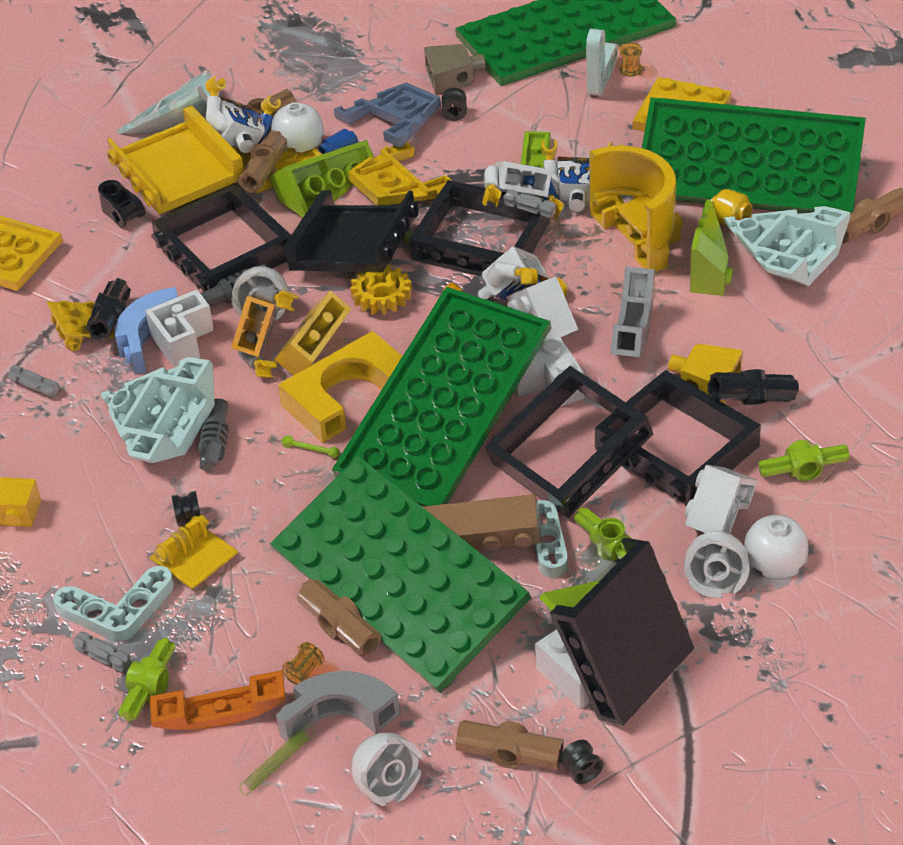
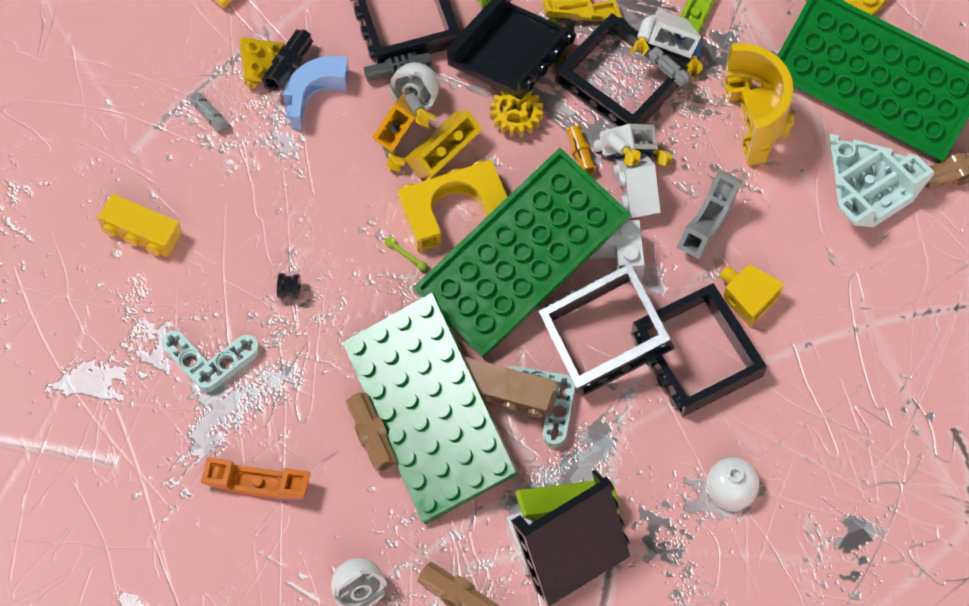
camera: 15 degrees right, 20 degrees up
light grey axle [73,632,132,672] -> none
light aqua wedge [100,357,215,463] -> none
lime axle [119,638,176,722] -> none
white brick [145,290,214,368] -> none
yellow hinge [149,515,239,590] -> none
dark grey hinge [198,398,229,472] -> none
lime piece [239,725,314,795] -> none
light grey arch [276,671,401,743] -> none
clear yellow bush [282,642,325,685] -> none
torso [541,139,623,212] -> none
lime axle [574,507,632,561] -> none
white cylinder [684,531,750,598] -> none
white brick [685,465,759,534] -> none
lime wedge [690,199,733,296] -> none
black piece [707,369,799,405] -> none
yellow head [711,189,753,226] -> none
lime axle [758,440,850,481] -> none

